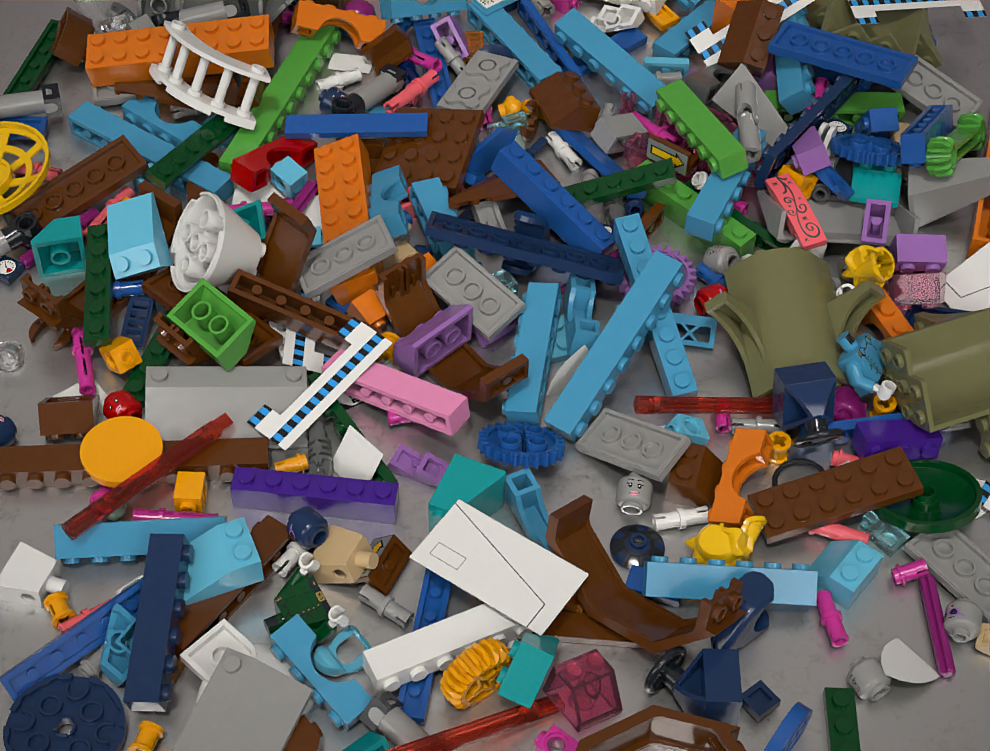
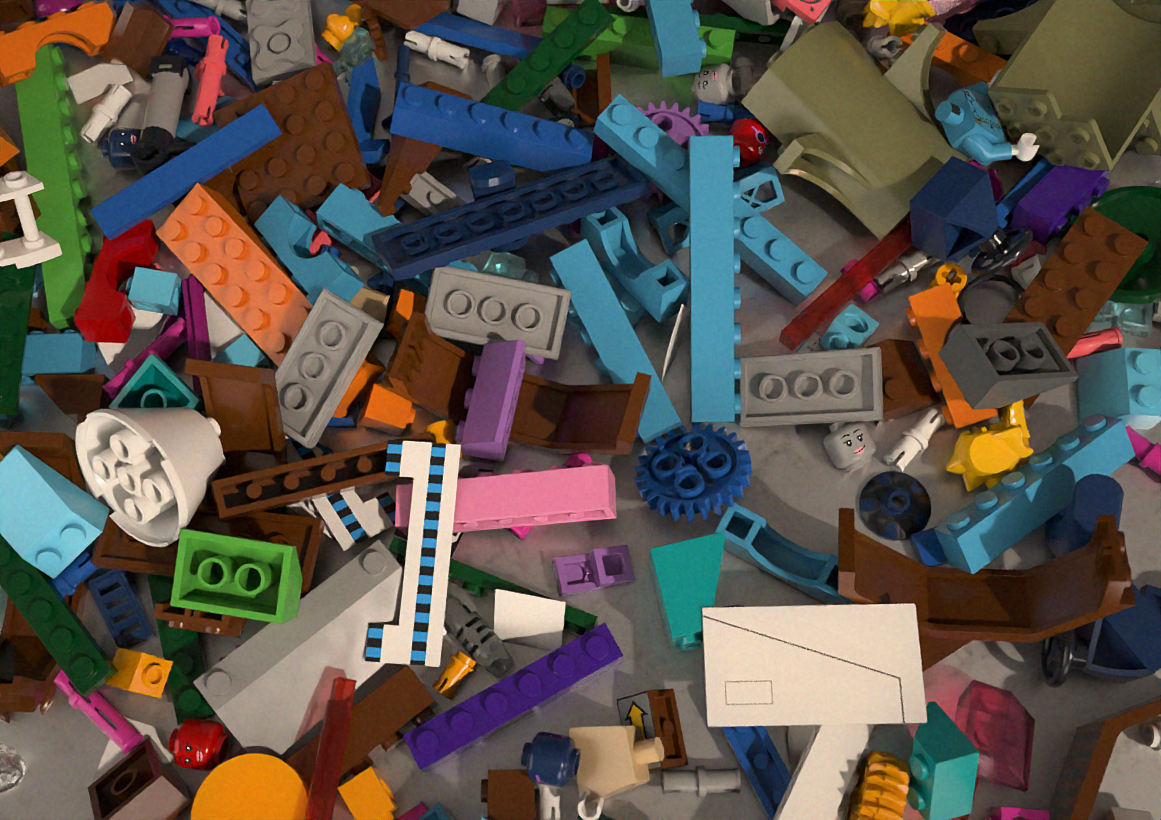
camera: 30 degrees left, 20 degrees up
light orange bush [869,395,897,417] -> none
none -> dark grey slope [938,322,1079,410]

